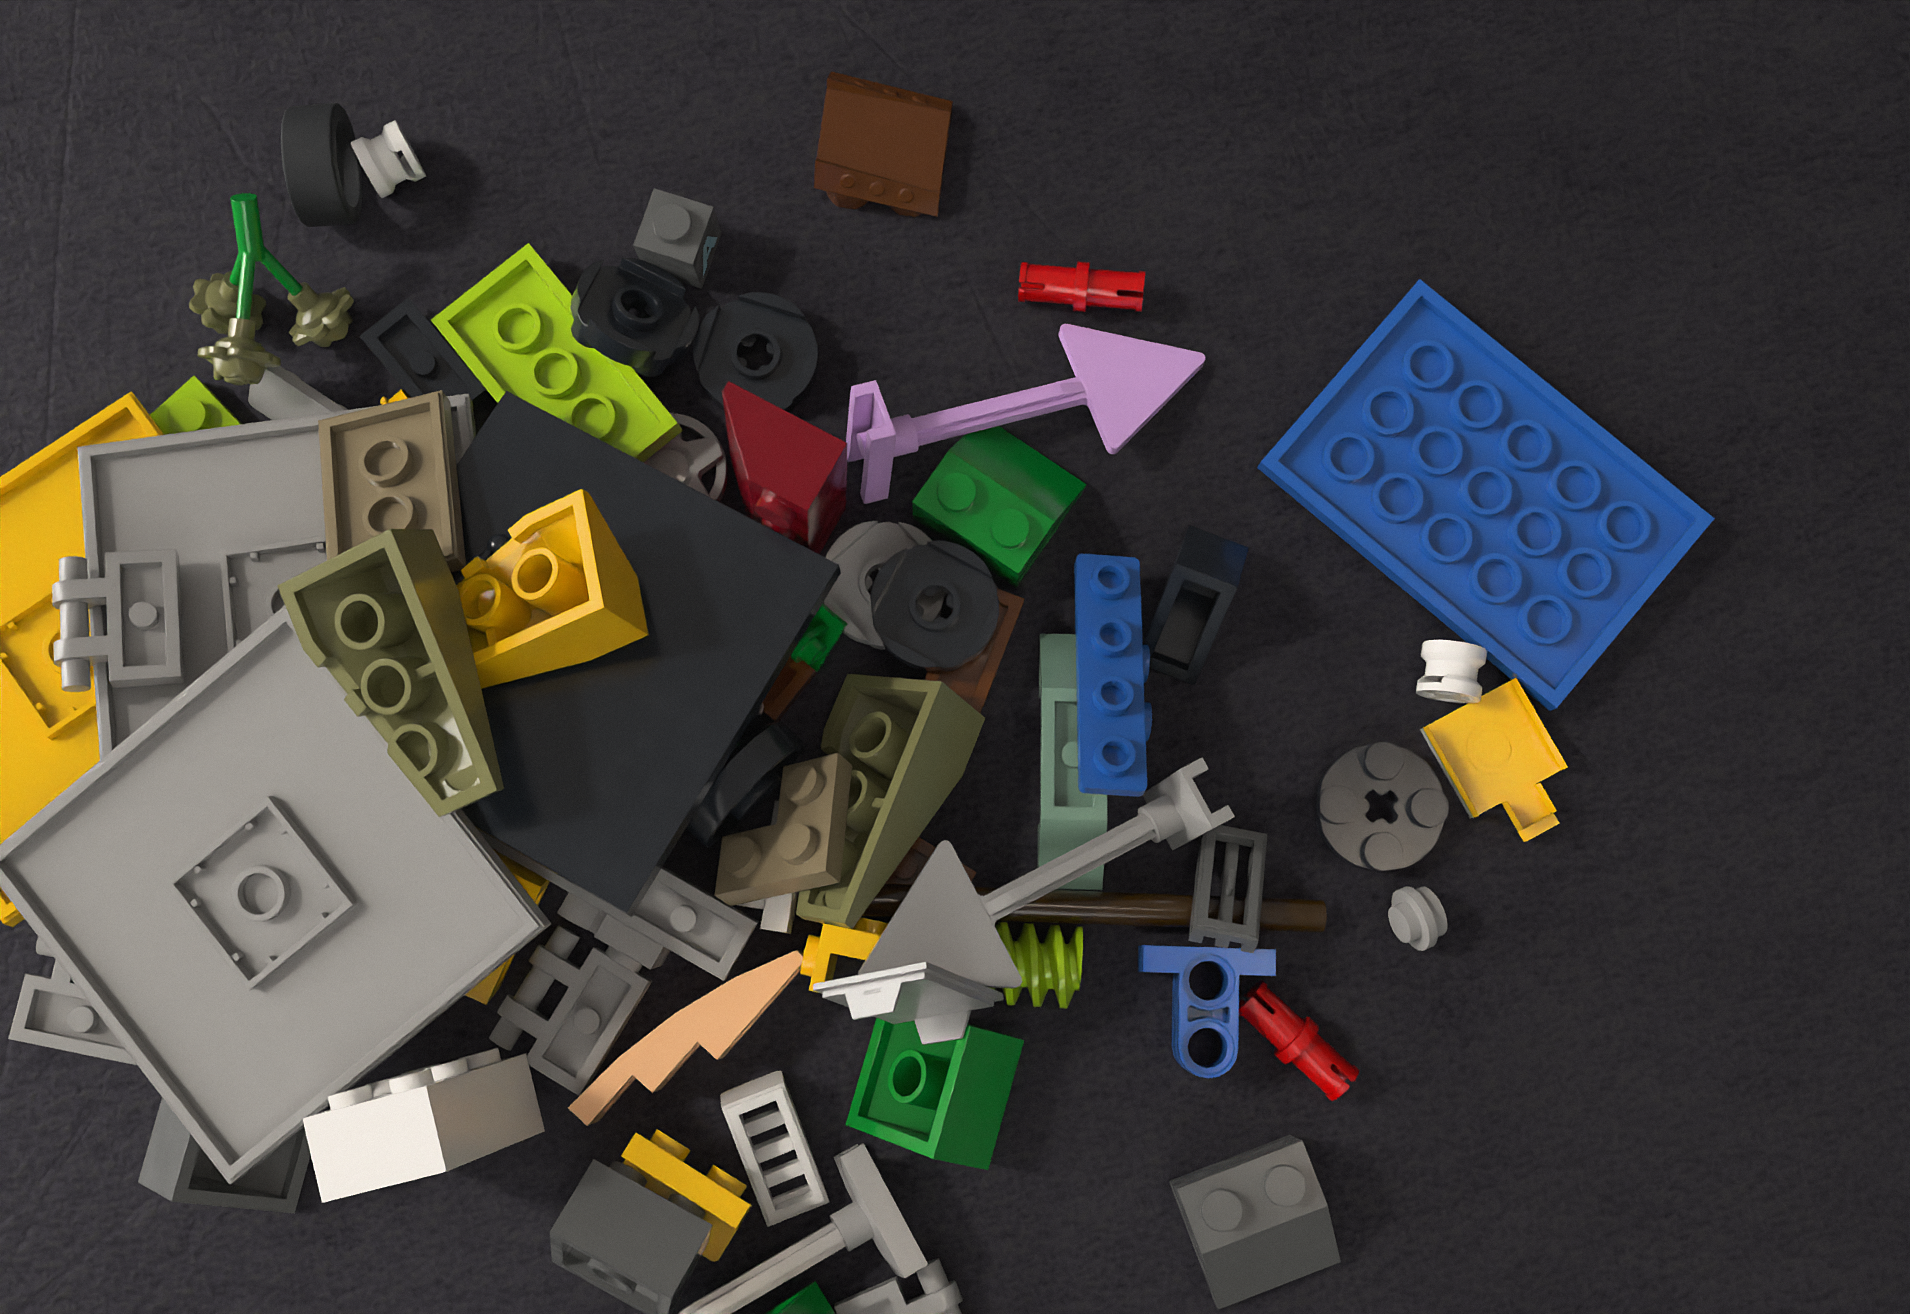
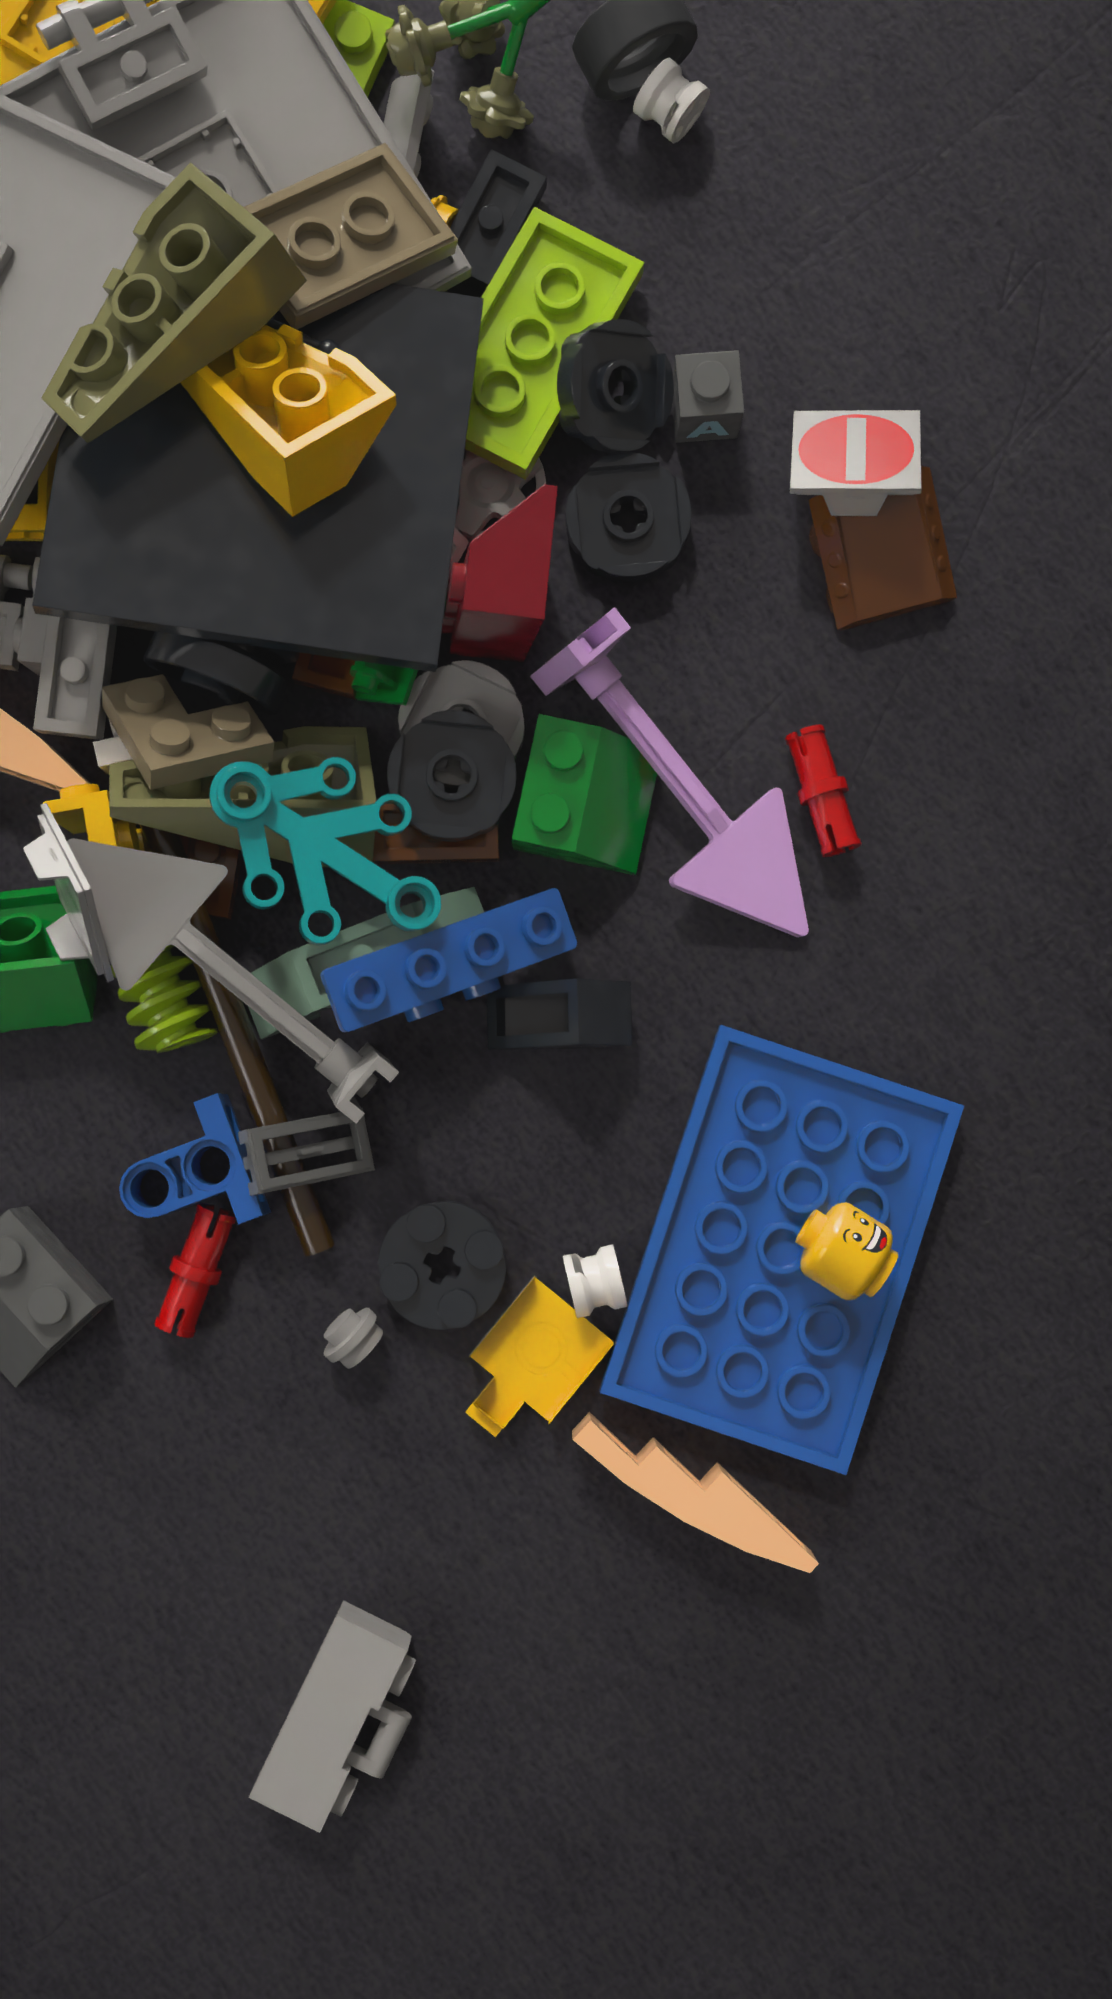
camera: 65 degrees right, 5 degrees up
none -> teal plant [209,757,441,946]
none -> light grey piece [249,1600,416,1833]
none -> light nougat slope [572,1412,819,1573]
none -> piece [790,410,921,516]
none -> yellow head [795,1202,898,1300]

